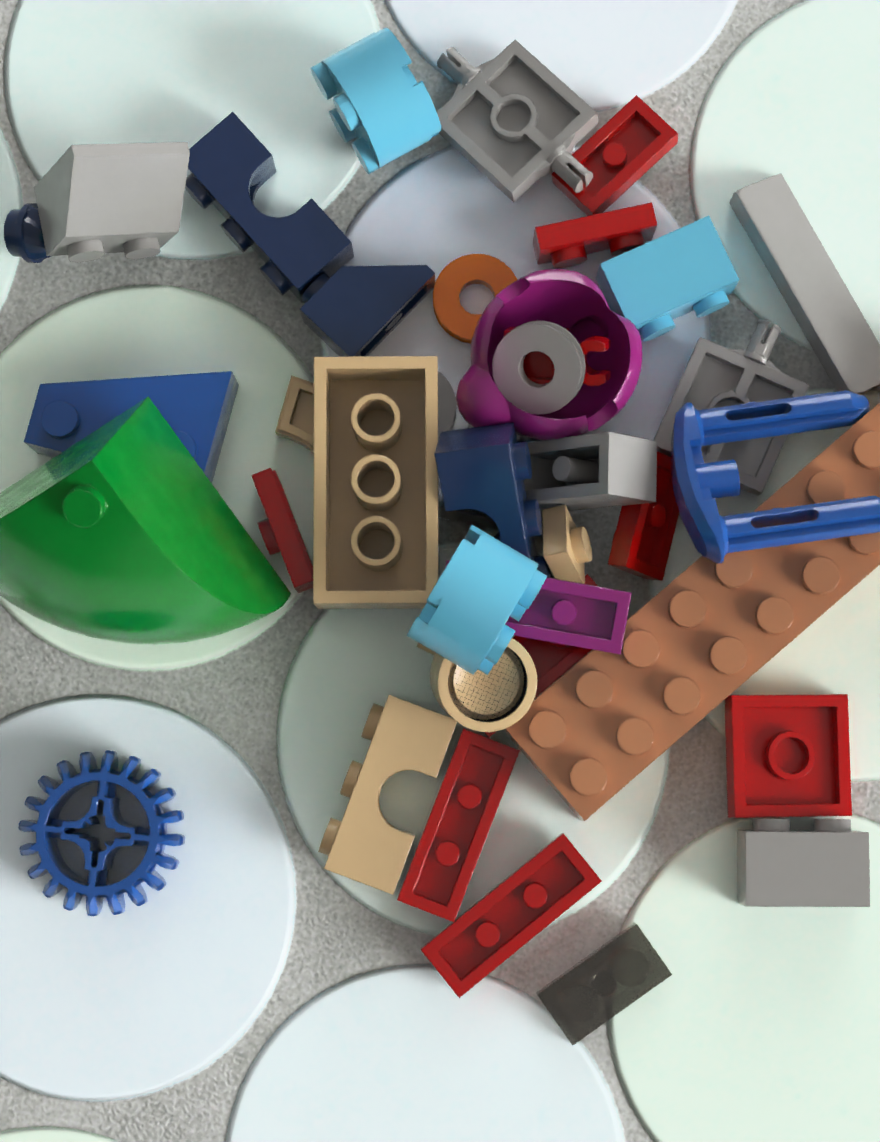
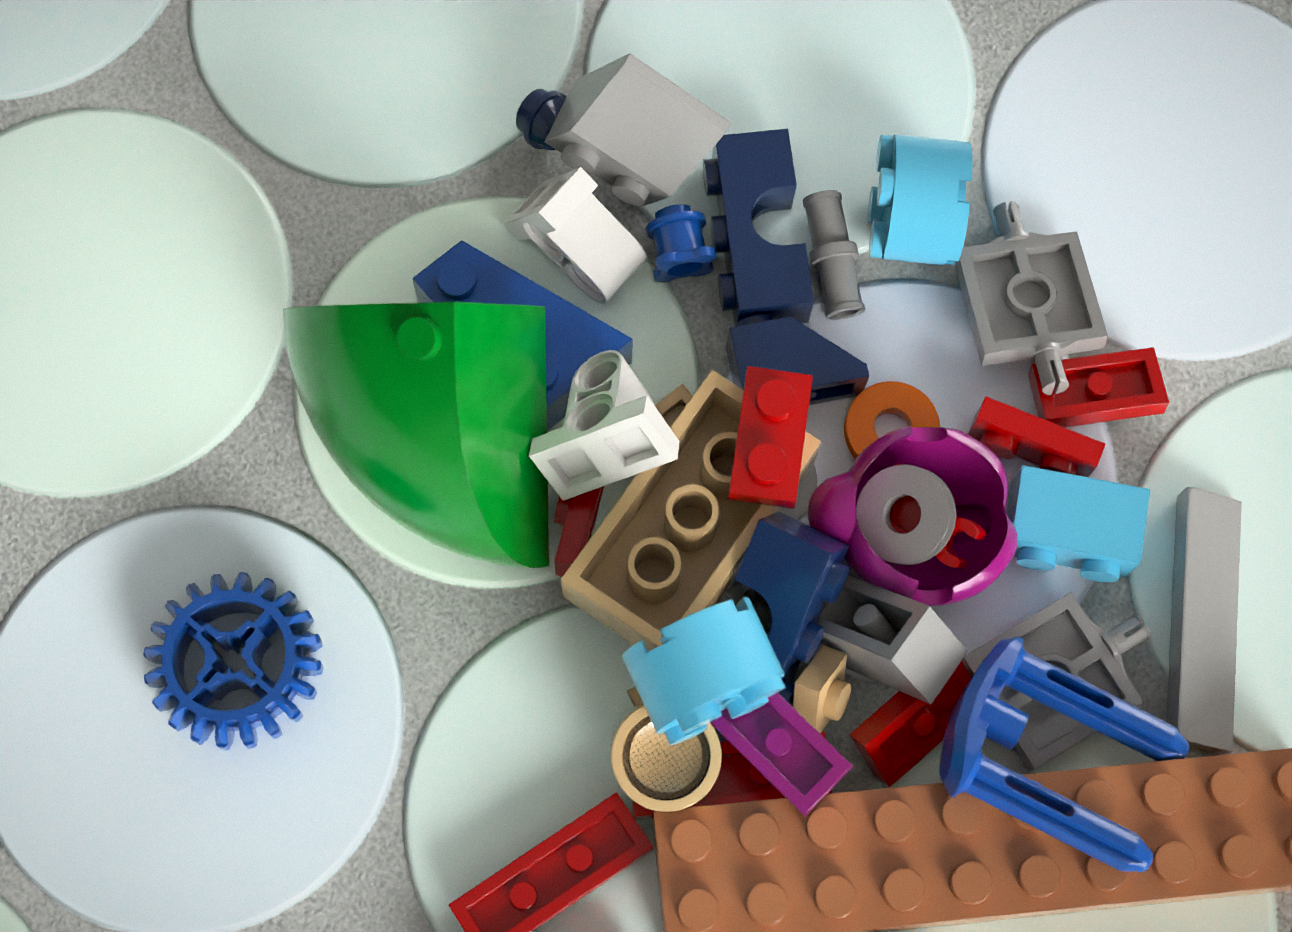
camera: 30 degrees right, 10 degrees down
tan arch [318,695,457,895] -> none
none -> white tile [503,167,647,304]
none -> white tile [529,350,680,501]
none -> blue brick [645,204,717,283]
none -> red plate [728,366,813,509]
none -> light grey pin [802,190,866,320]

